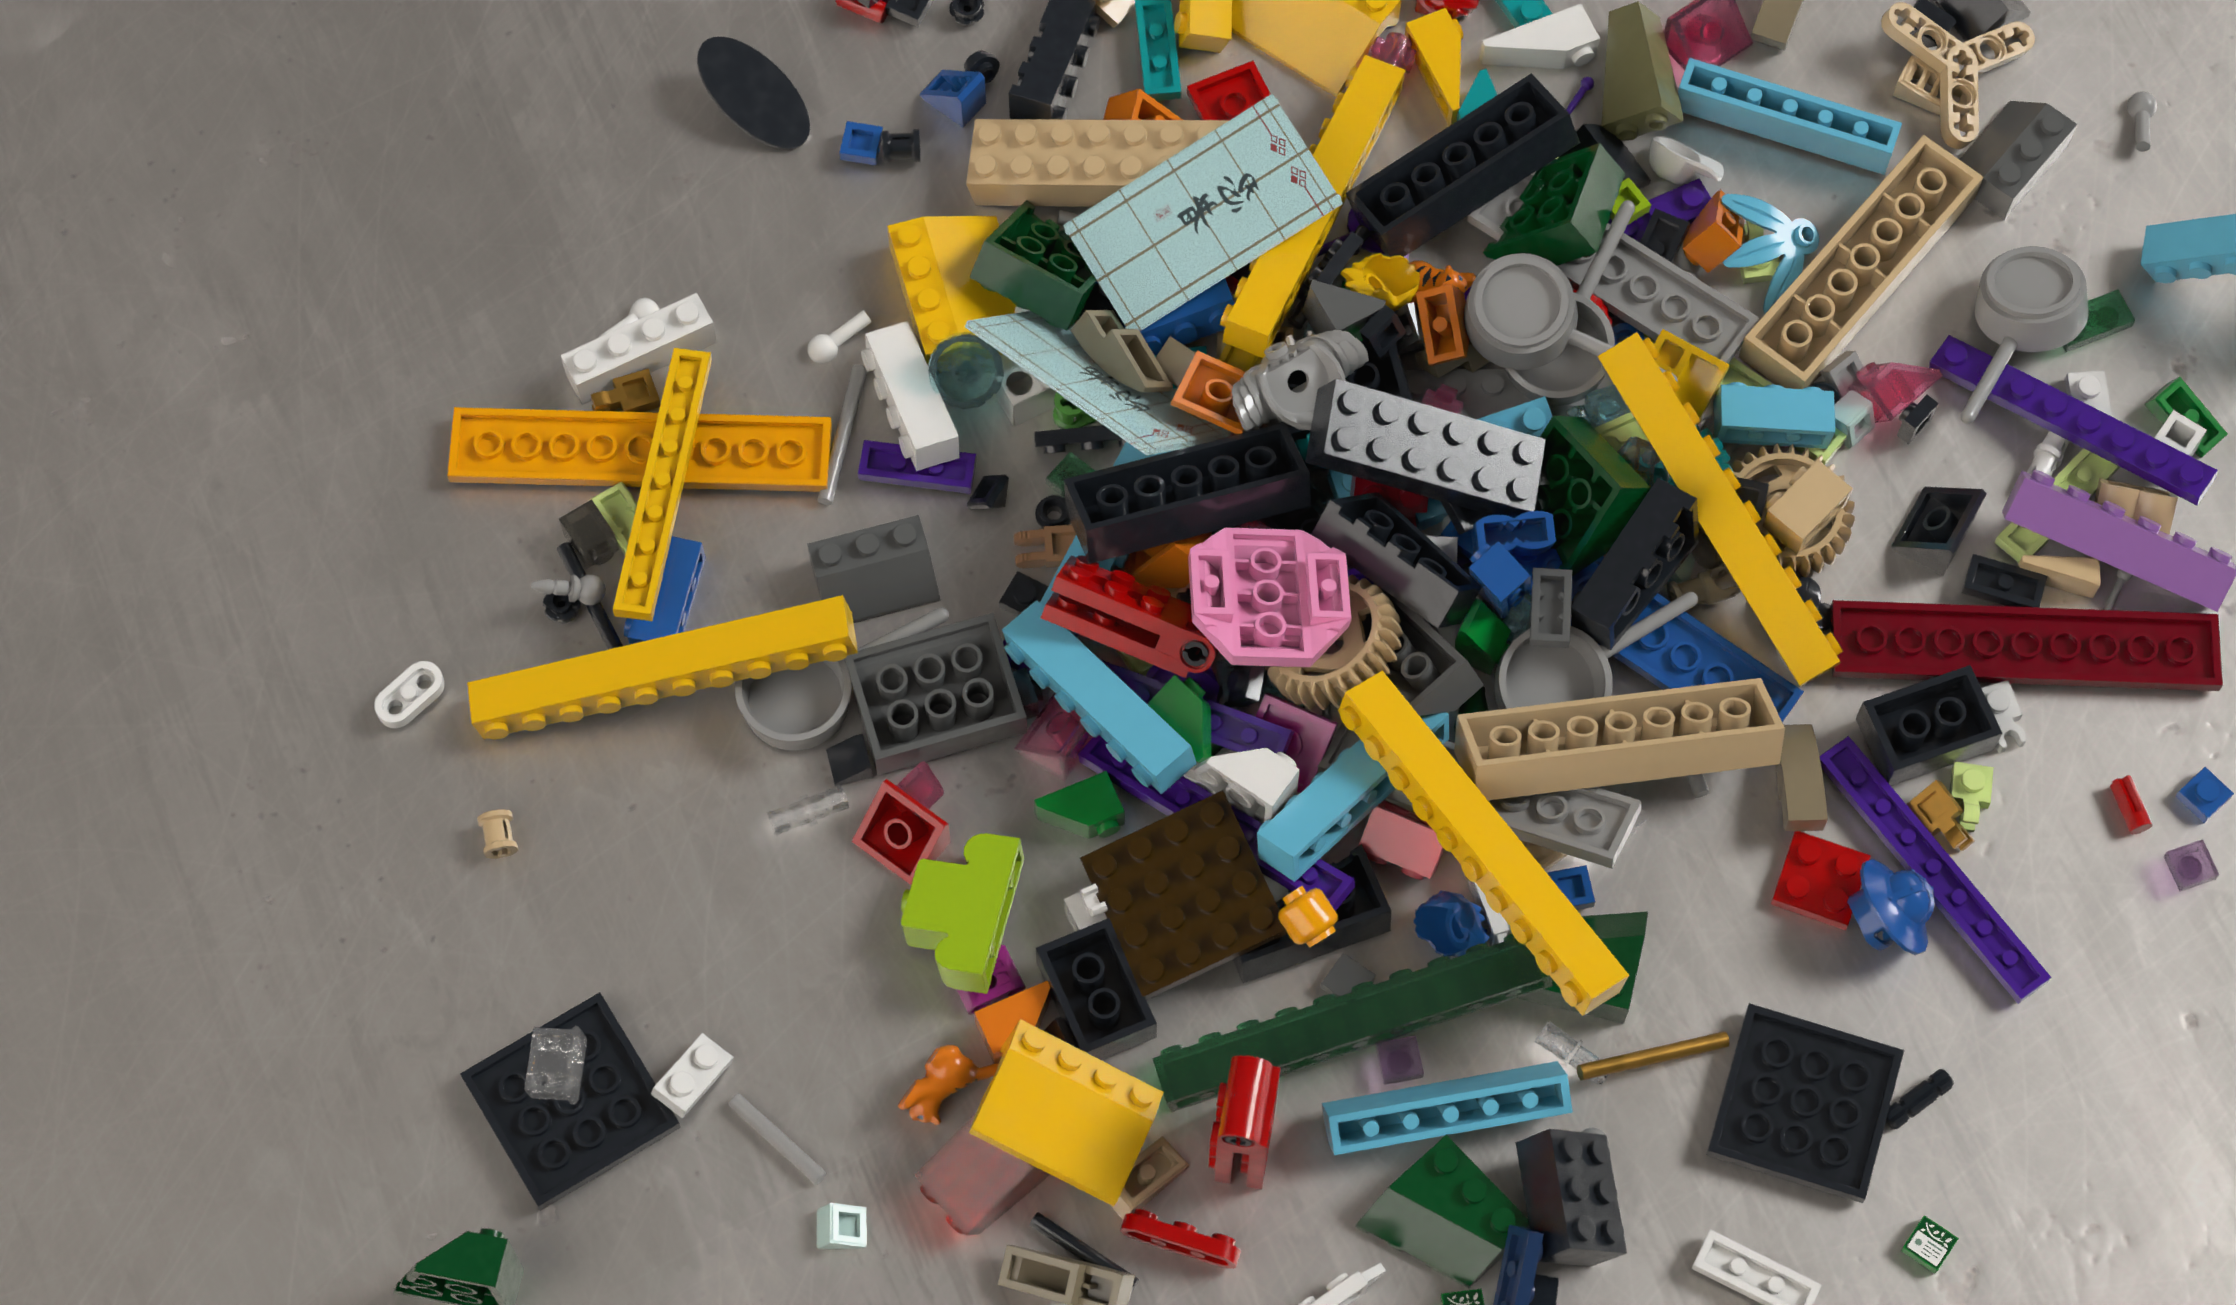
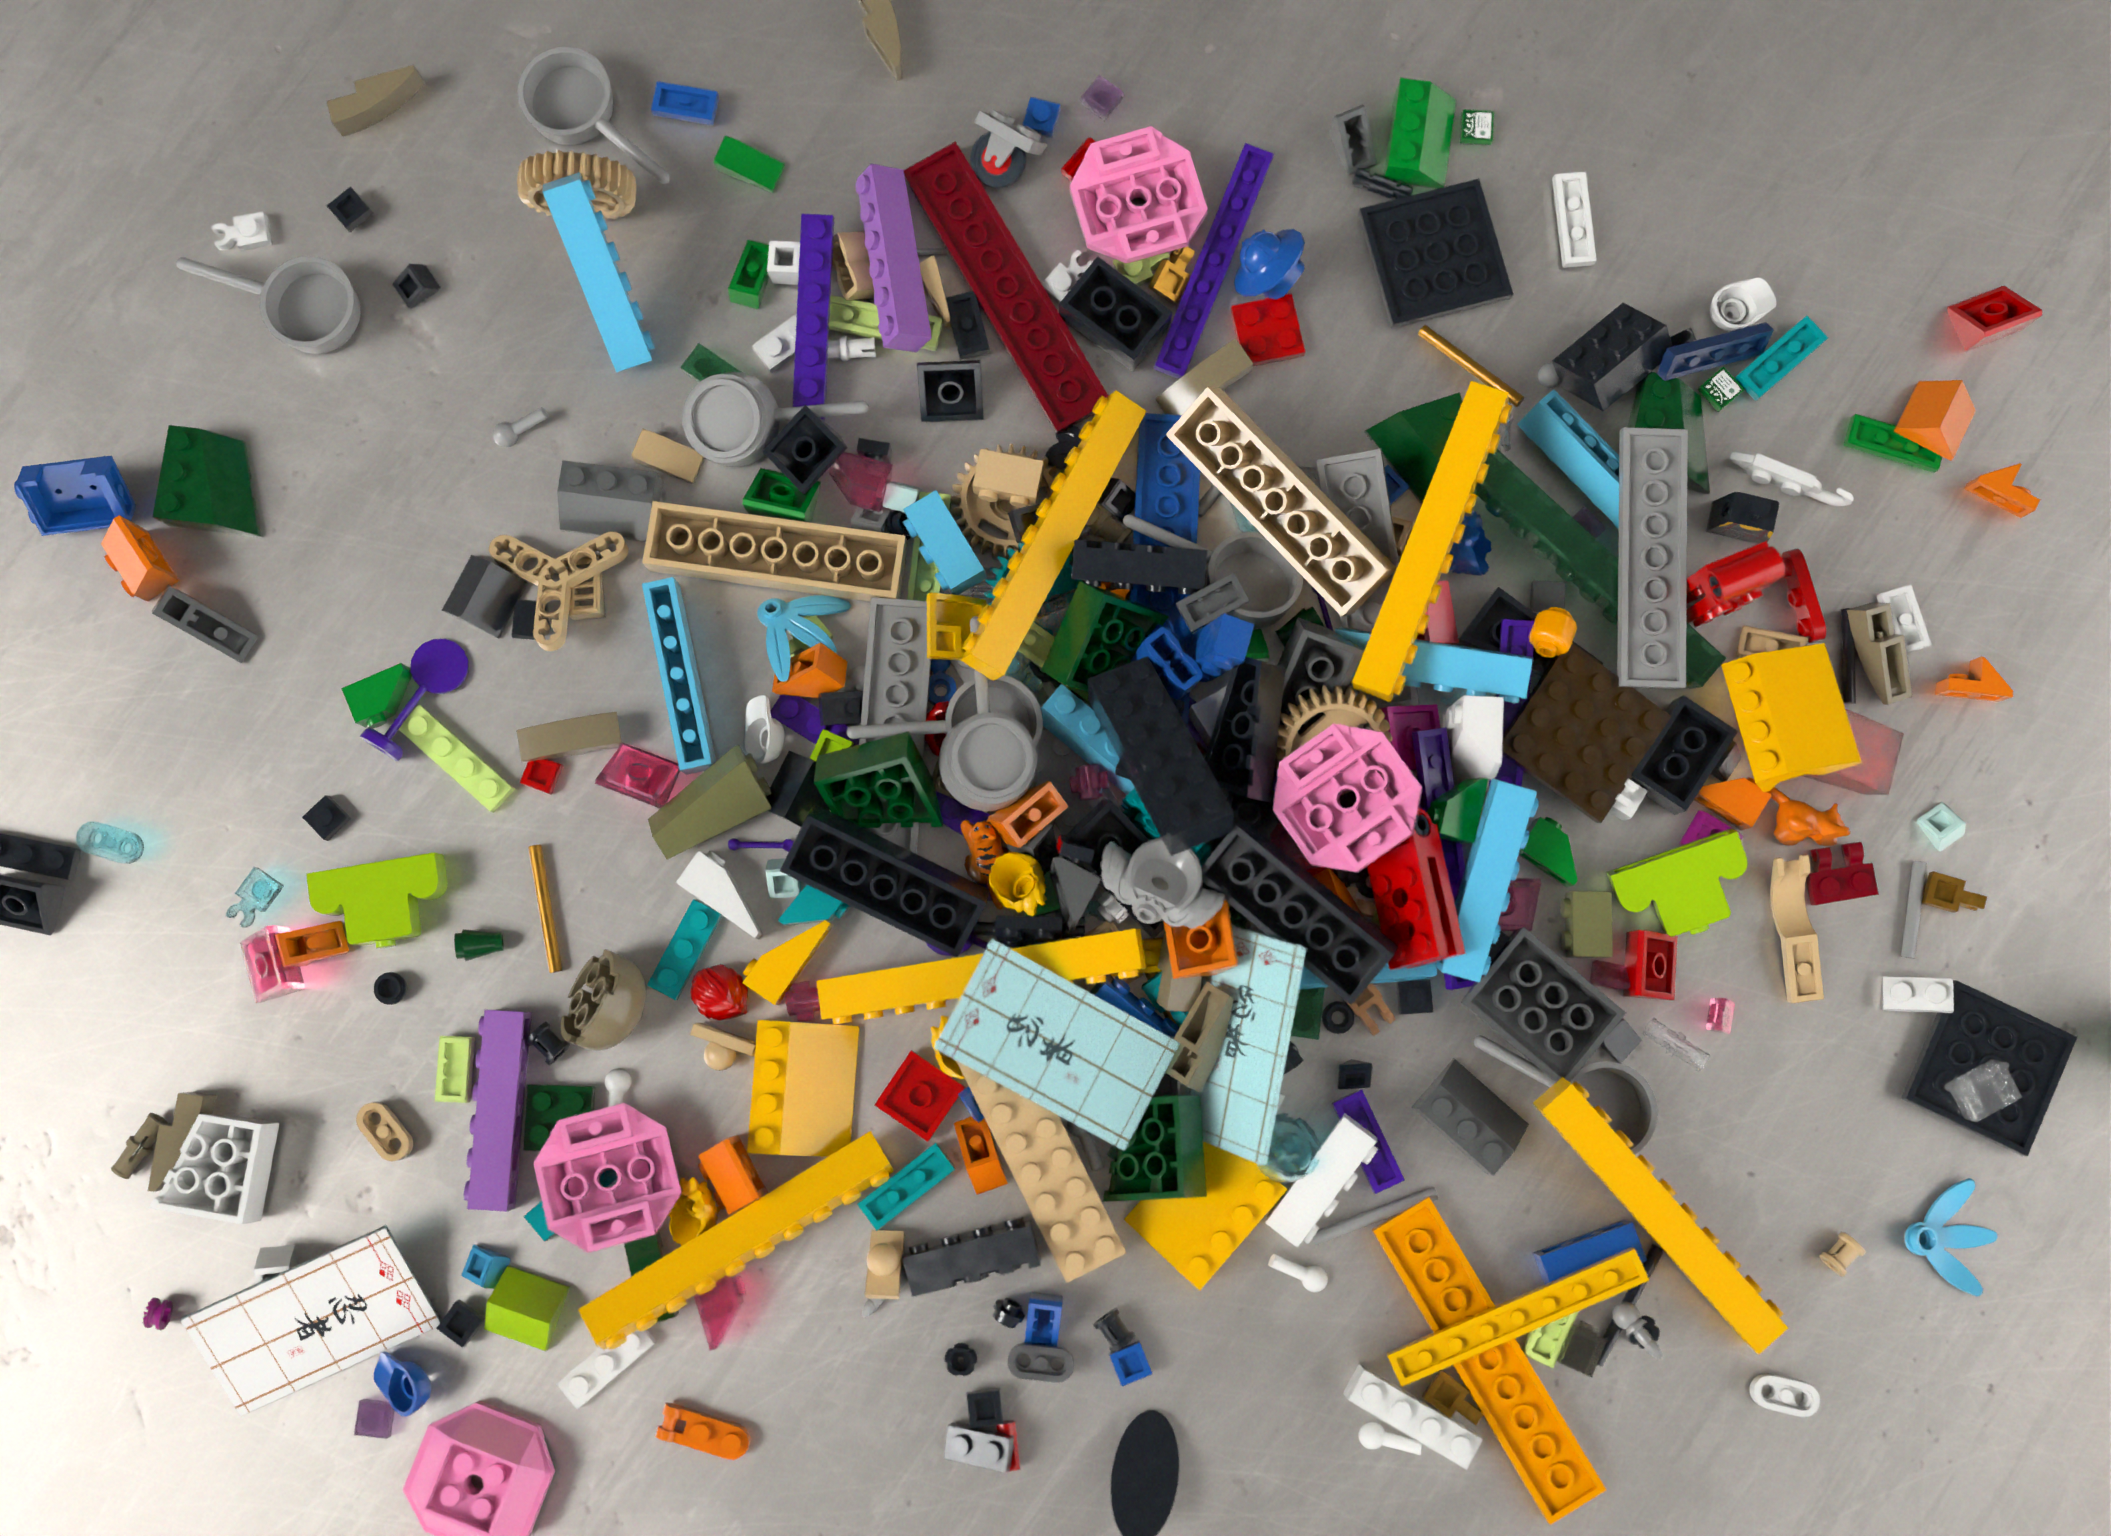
camera: 120 degrees left, 15 degrees up
none -> tan slope [631,429,704,484]
none -> green slope [742,468,821,523]
none -> black slope [762,405,848,495]
none -> plate [970,109,1047,188]
none -> flat silver plate [1008,1343,1074,1383]
none -> bright pink piece [1070,126,1208,264]
none -> black slope [1097,478,1135,523]
none -> dark grey slope [1329,104,1377,175]
none -> green slope [1383,78,1456,189]
none -> olive brick [1560,891,1613,958]
none -> light grey plate [1617,427,1688,689]
none -> black torso [1706,492,1779,544]
none -> clear pink slope [1706,998,1735,1034]
none -> tan piece [1770,854,1824,1003]
none -> dark red plate [1806,842,1879,905]
none -> medium azure plant [1905,1178,1998,1297]
none -> pearl gold plate [1922,871,1987,913]

